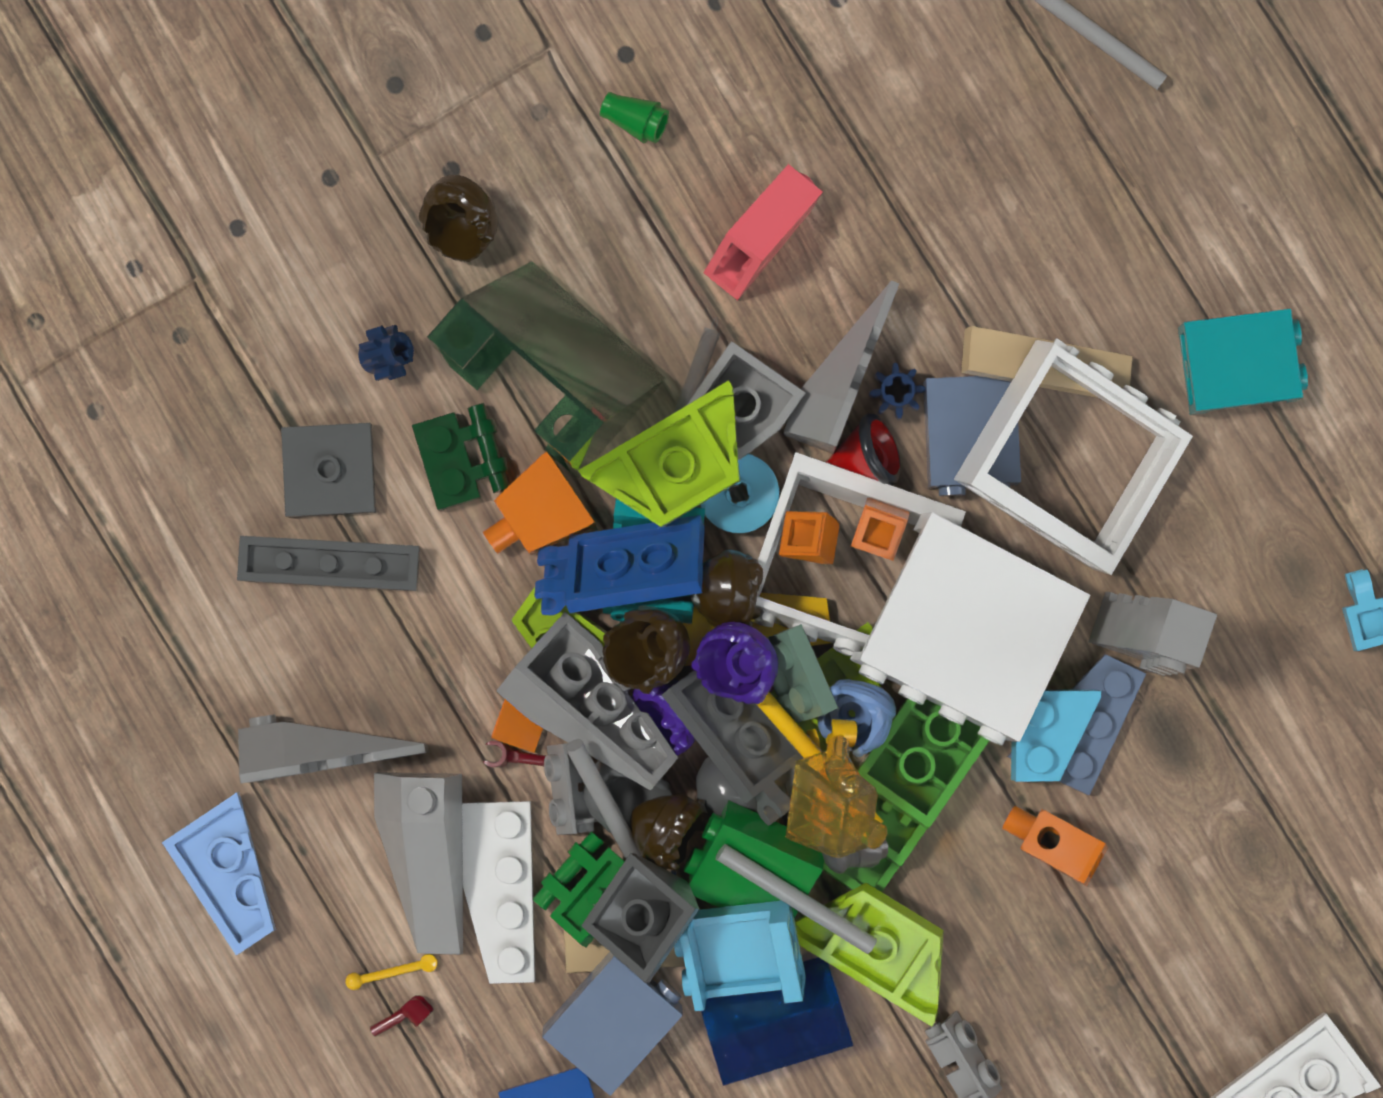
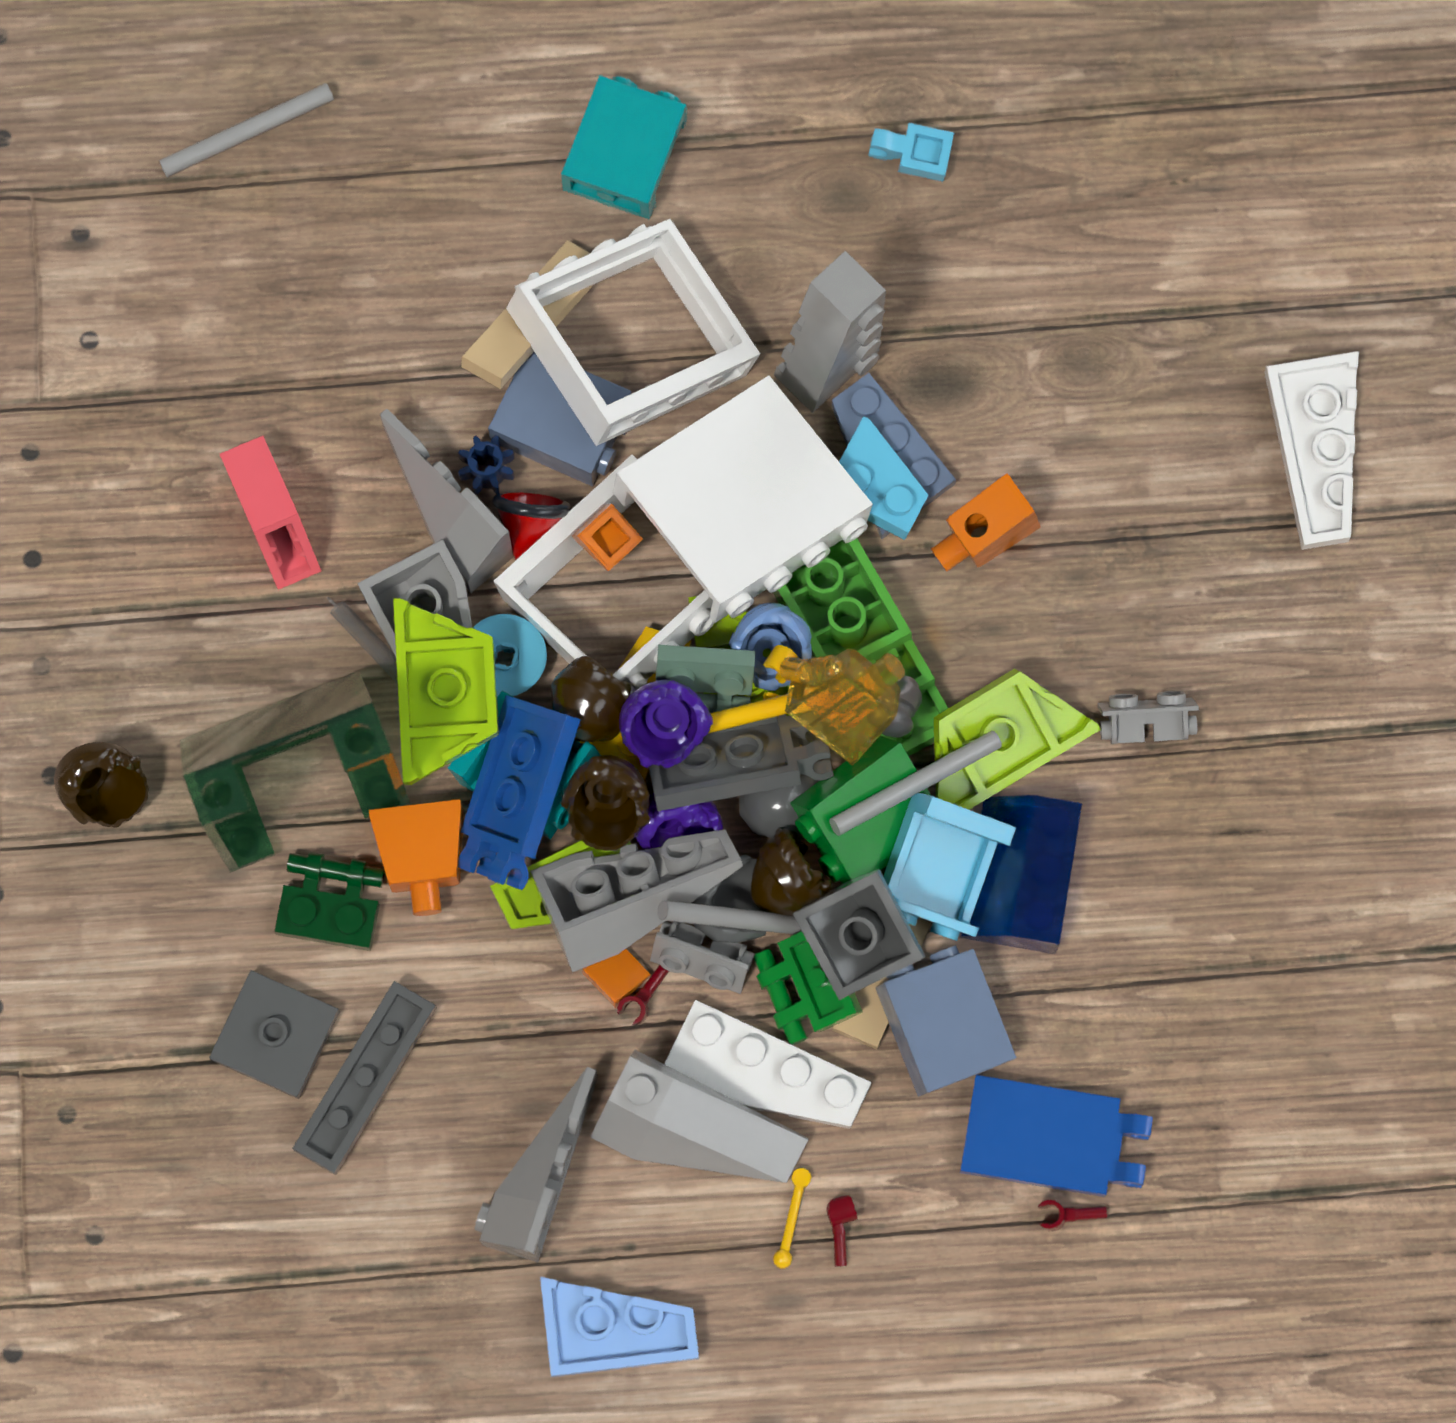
camera: 65 degrees left, 10 degrees down
dark blue gear [358,325,414,381] -> none
green cone [600,92,669,144] -> none
orange slope [779,511,840,564] -> none

